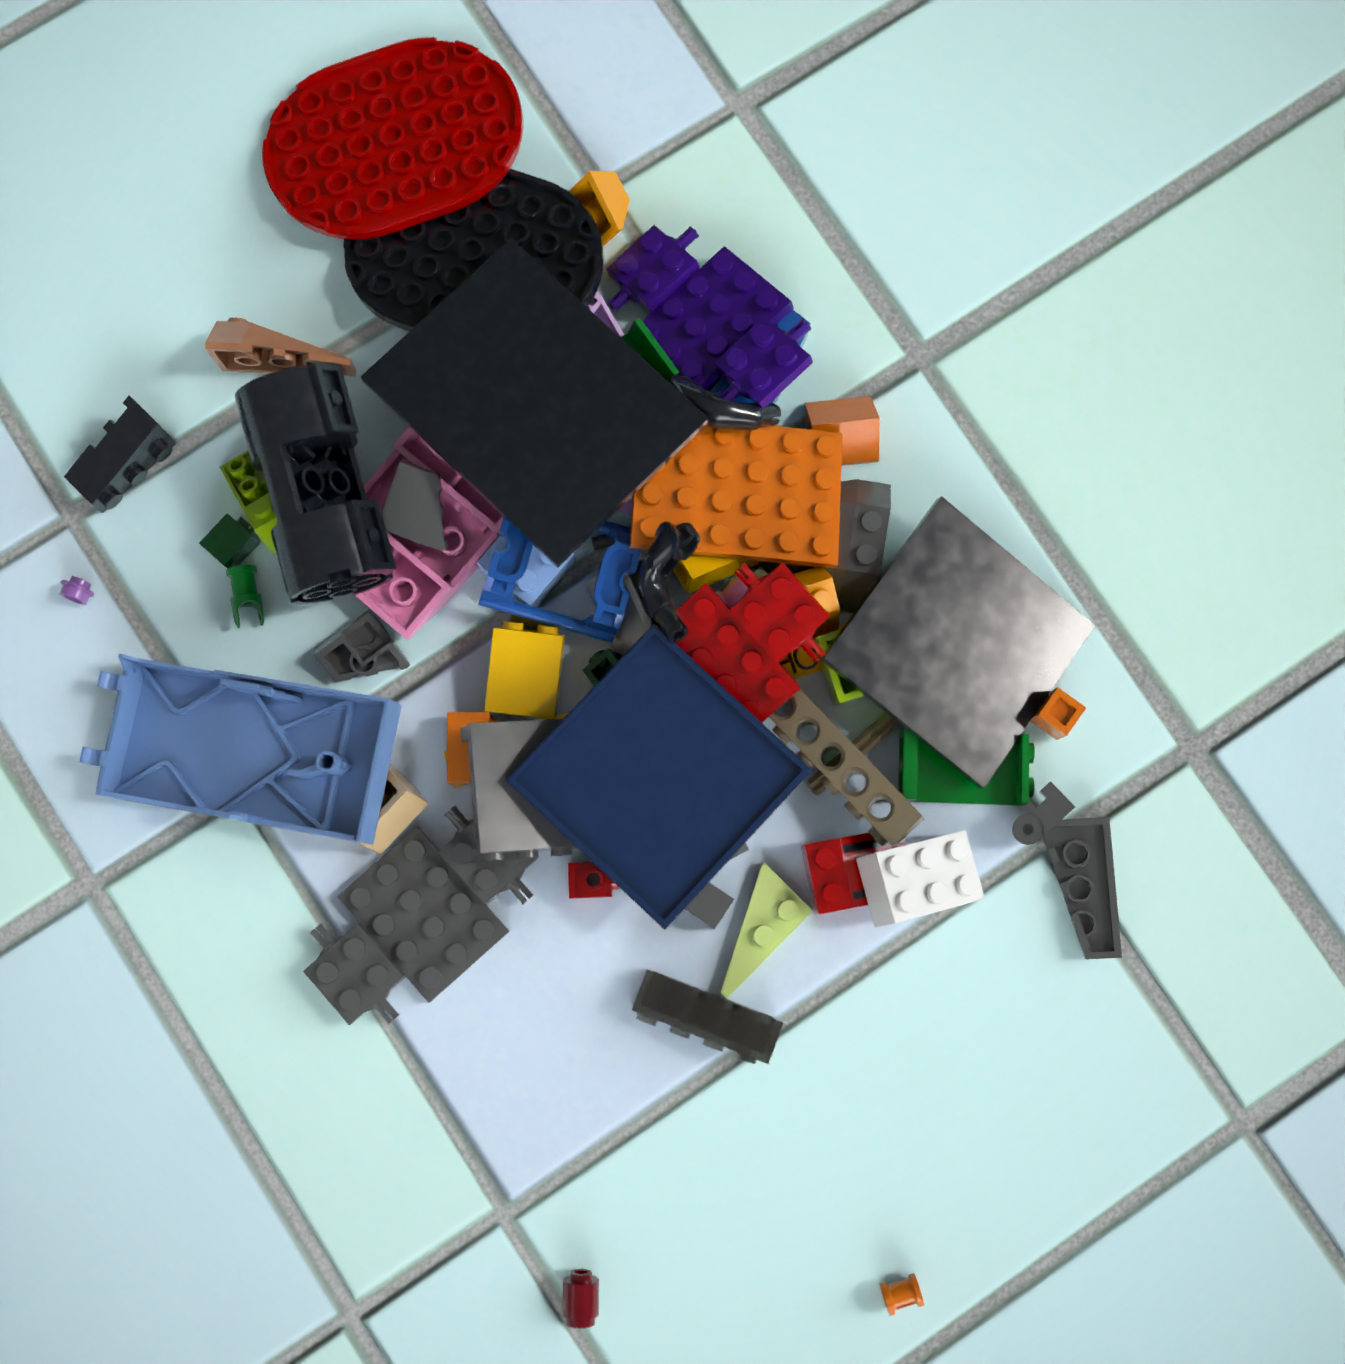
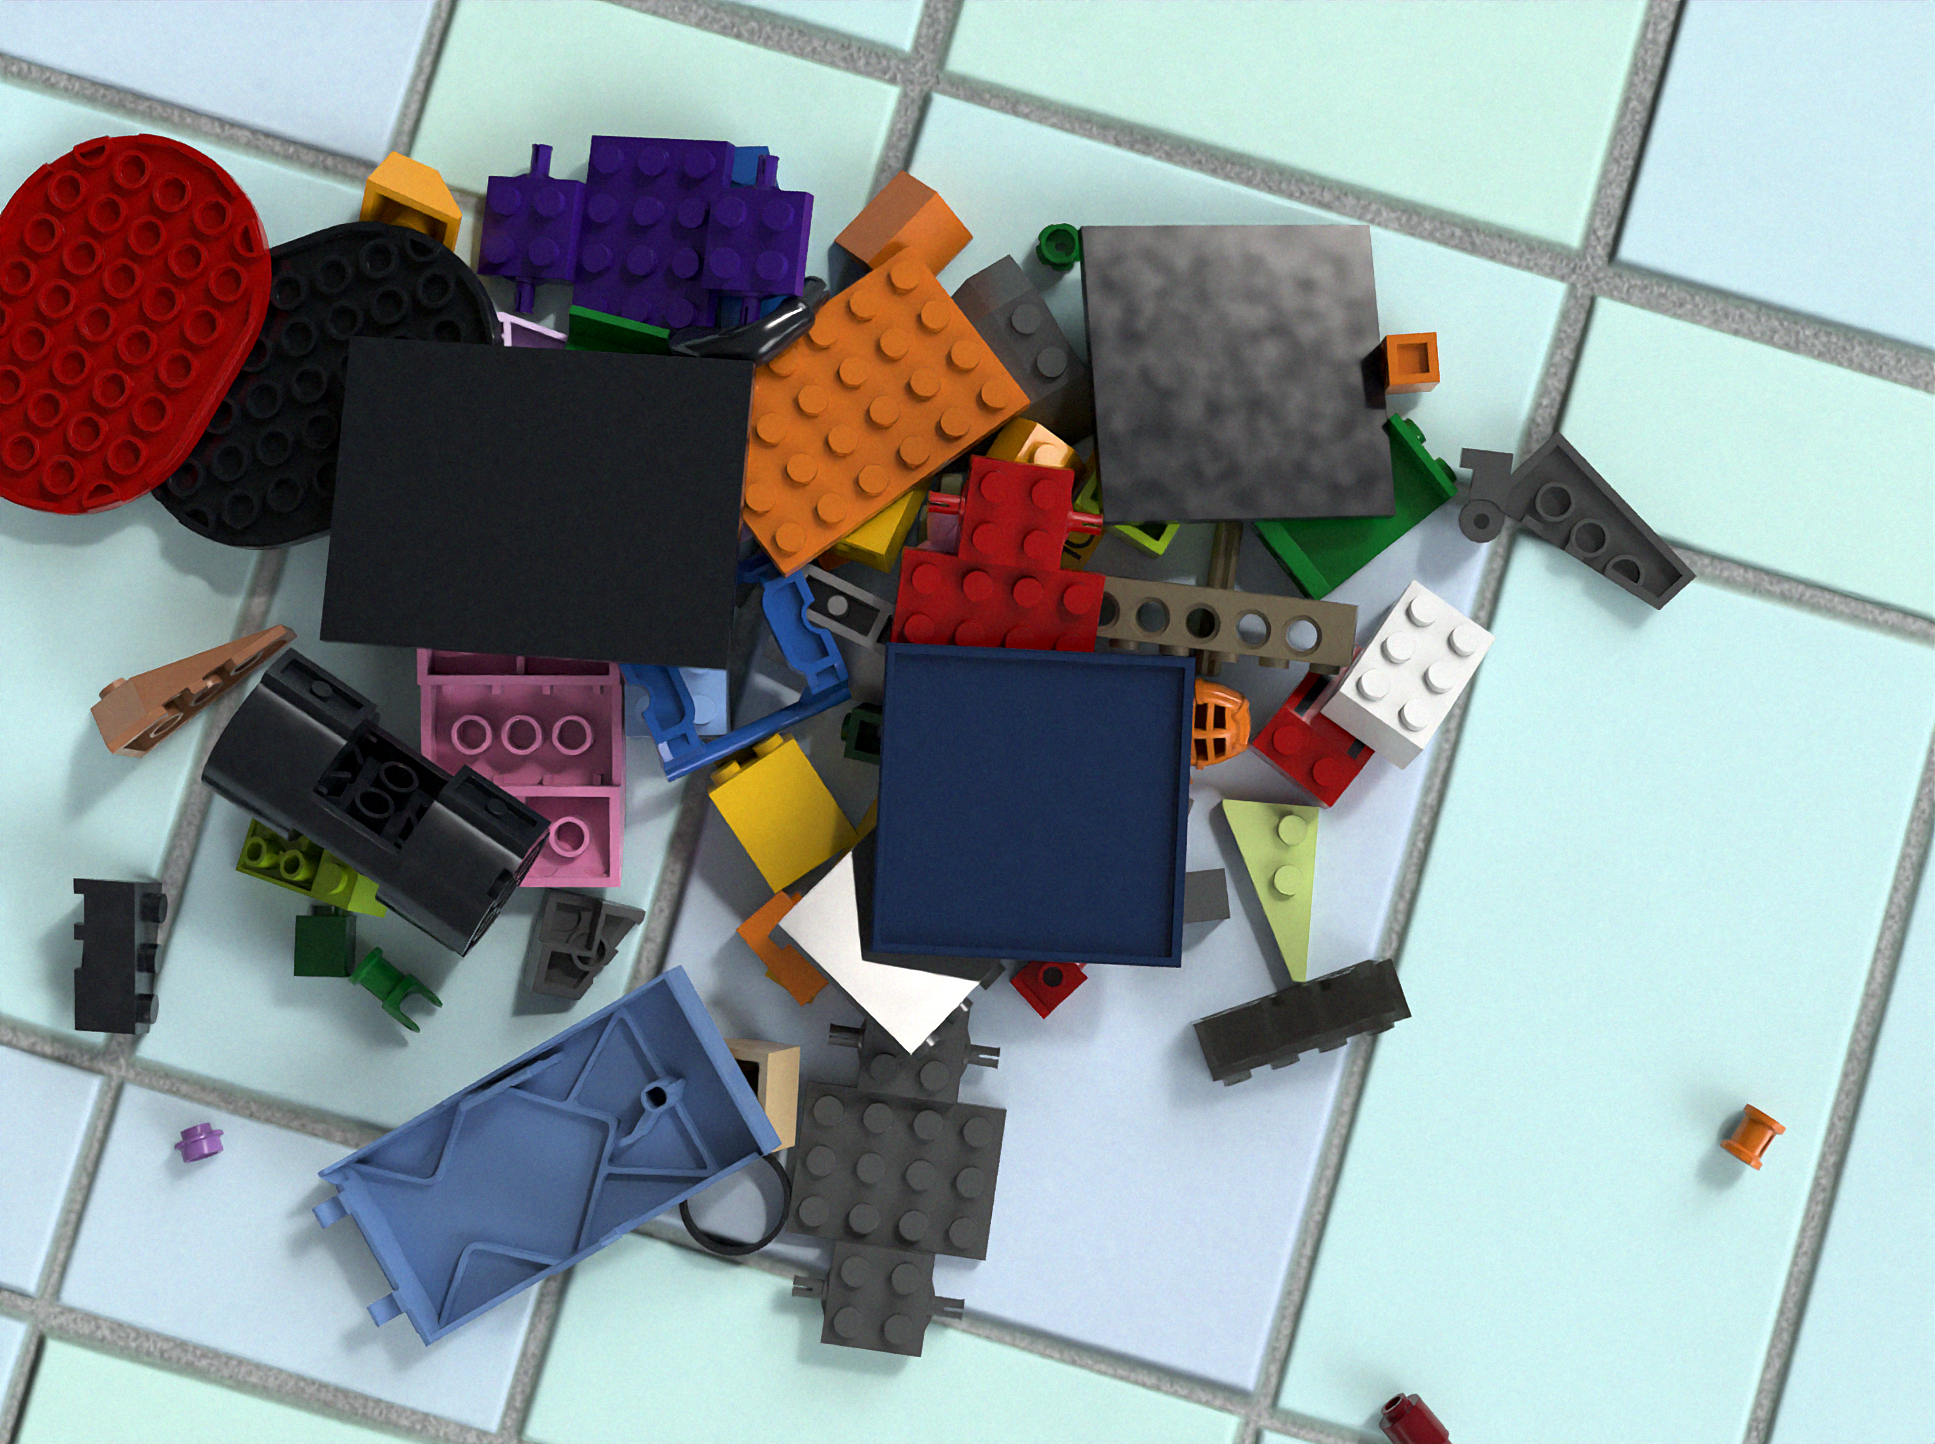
camera: 30 degrees left, 5 degrees up
dark grey slope [382,462,448,551] -> none
black piece [640,521,700,642] -> none
none -> black tyre [679,1153,791,1256]
none -> green plate [1036,223,1080,272]
none -> orange piece [1190,678,1251,784]

